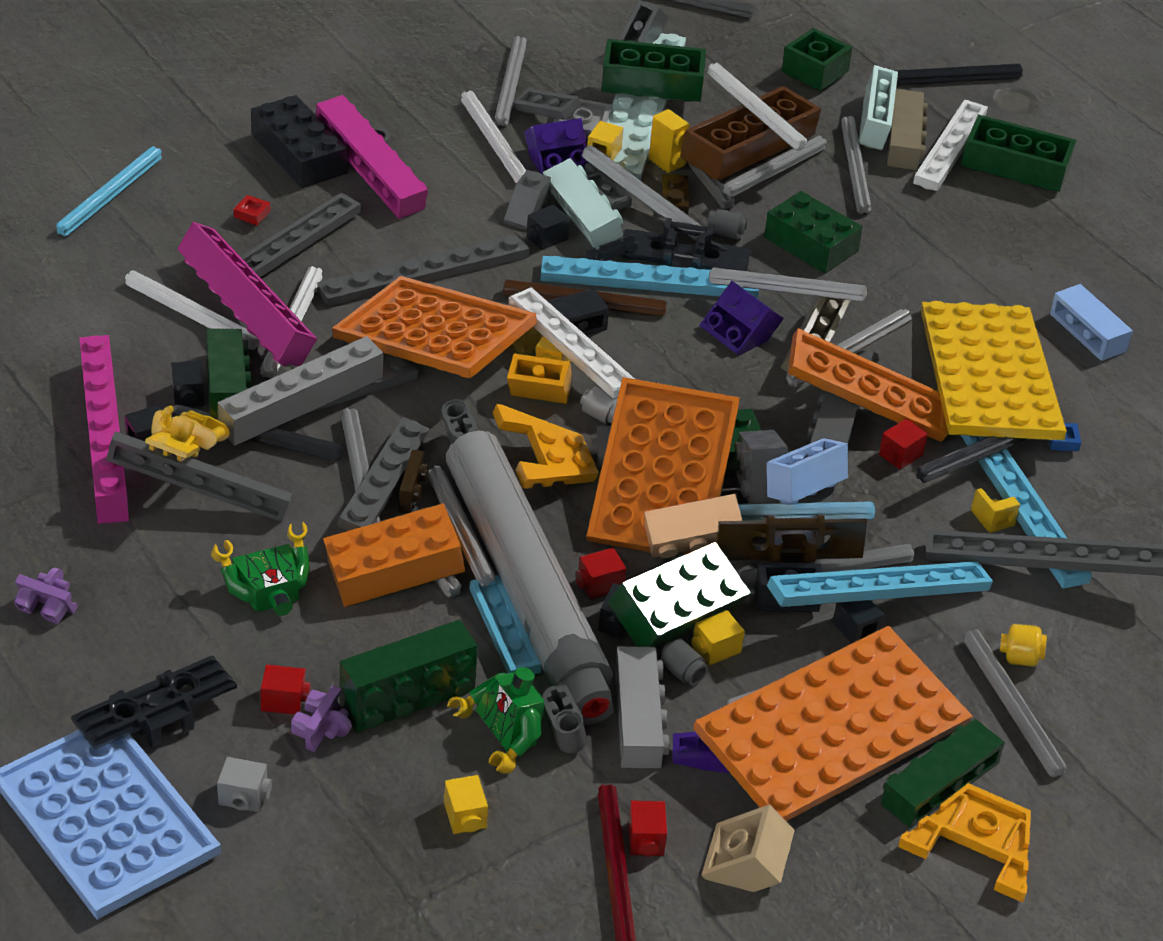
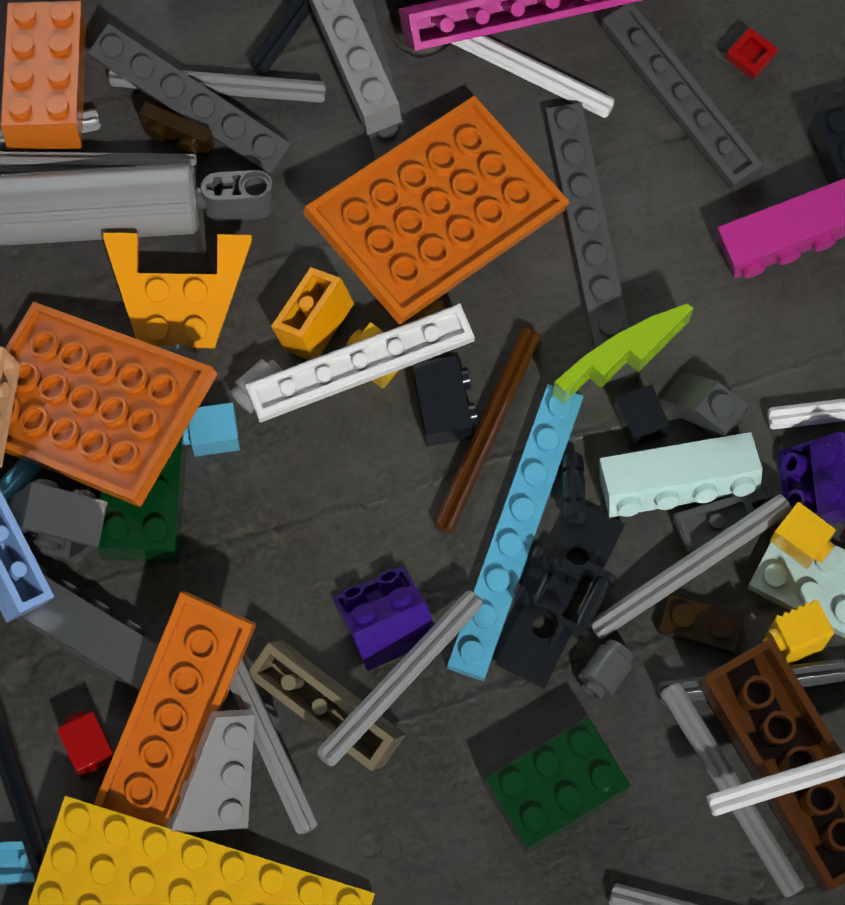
camera: 110 degrees right, 30 degrees up
none -> light grey wing [166,709,255,833]
none -> lime slope [553,303,694,404]

